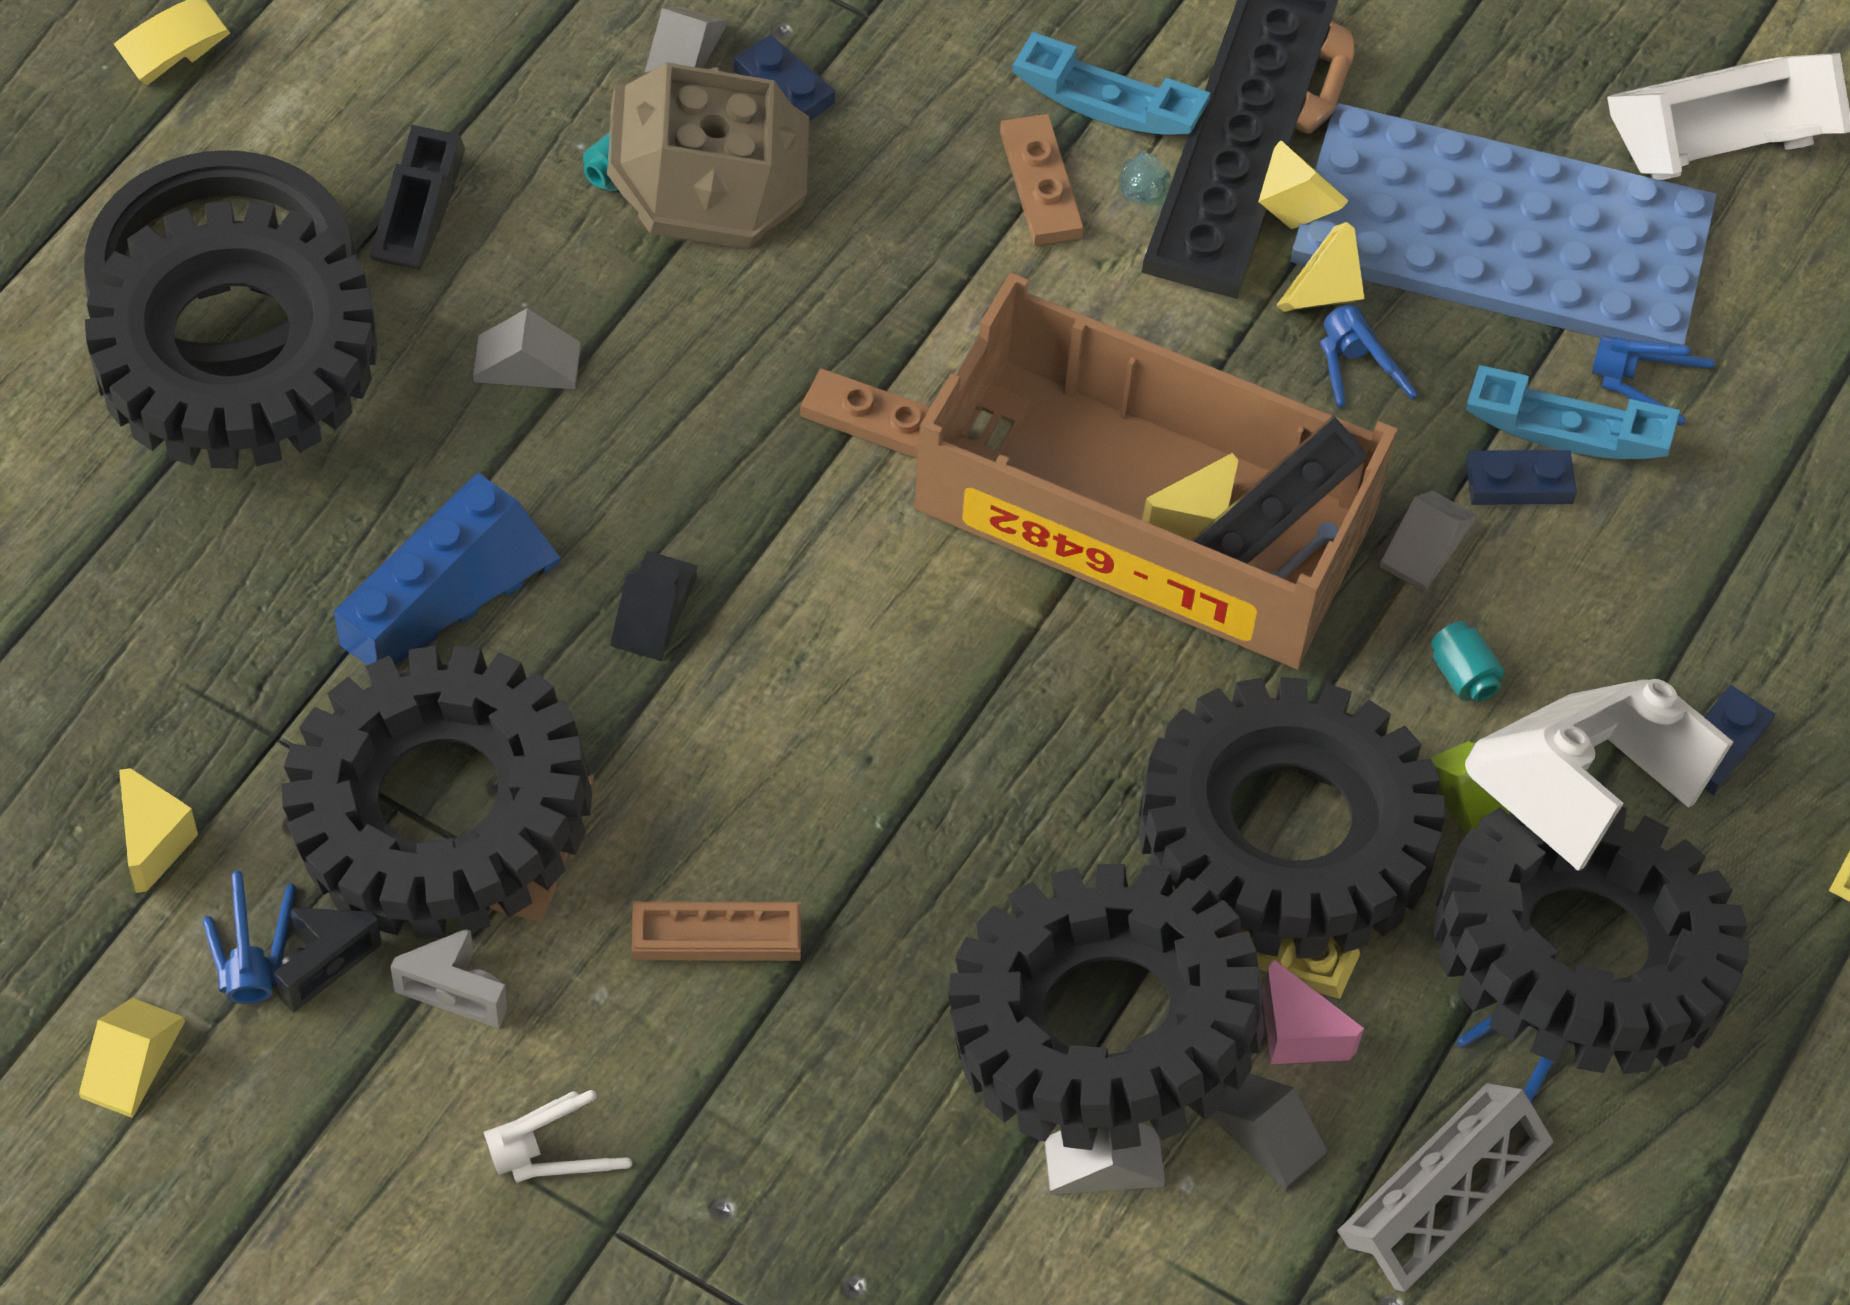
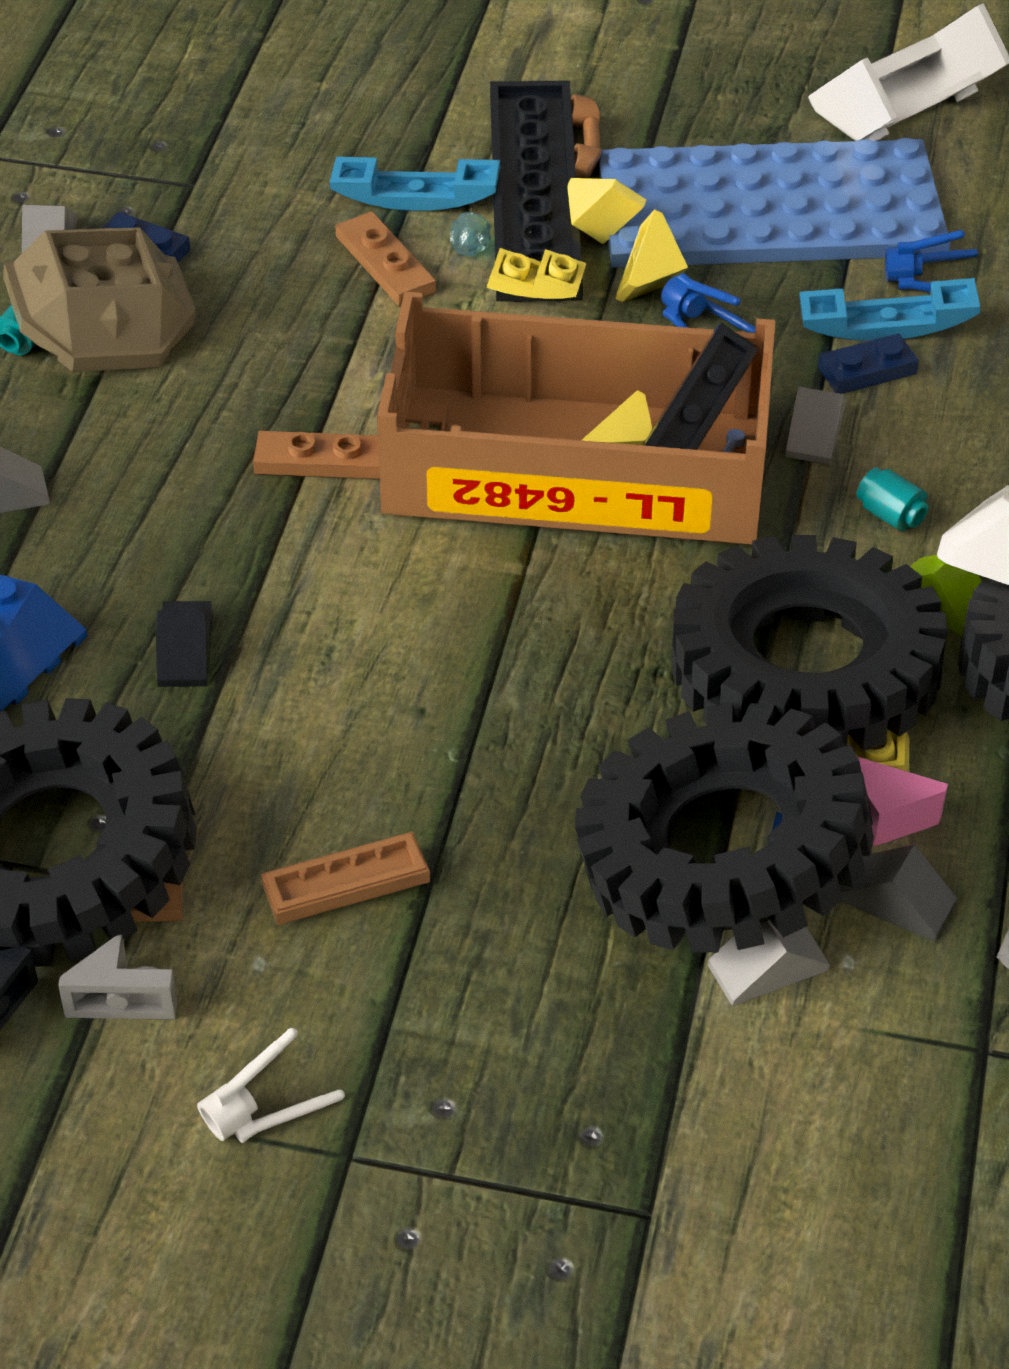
camera: 15 degrees left, 10 degrees down
none -> light yellow slope [487,248,586,299]

